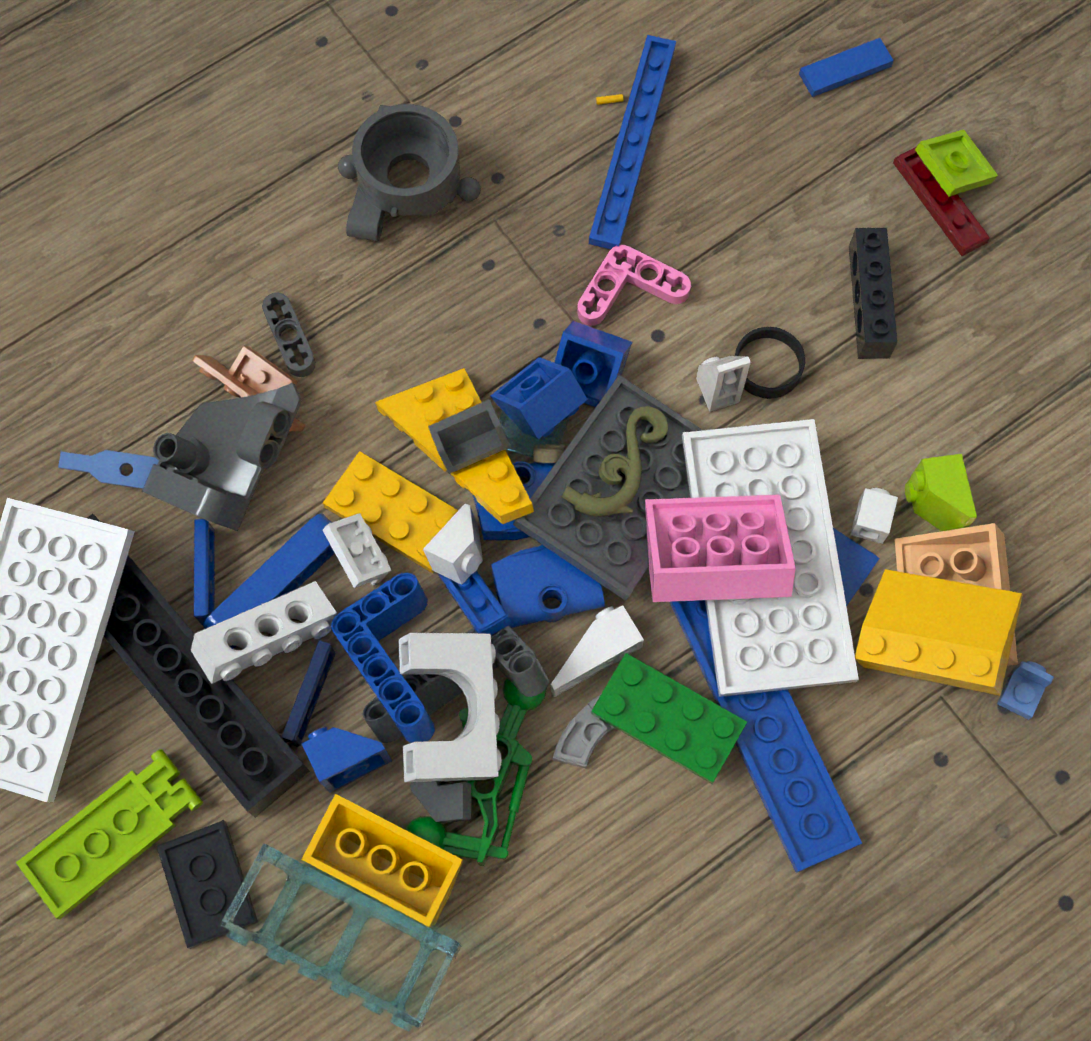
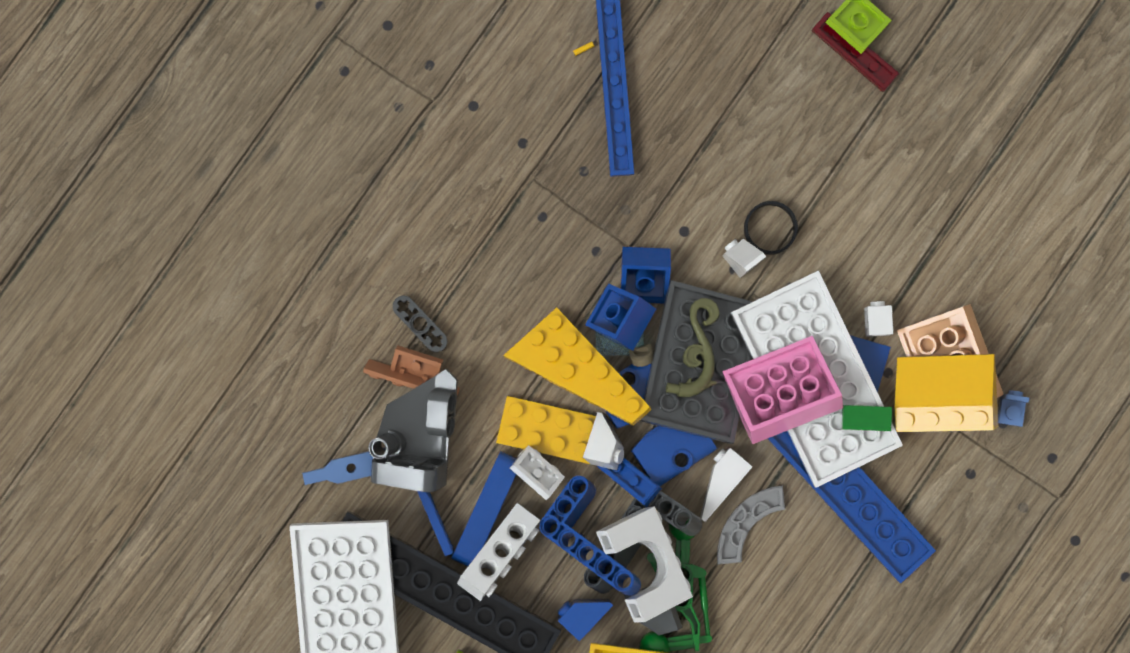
camera: 25 degrees left, 15 degrees up
dark blue tile [282,640,336,747] -> none
dark grey piece [338,104,481,242] -> none
dark grey panel [428,399,510,474] -> none
bright pink beam [577,245,691,326] -> none
green plate [591,653,747,784] -> none
black brick [849,228,898,359] -> none
lime slope [905,454,977,531] -> none
none -> green tile [841,405,892,431]

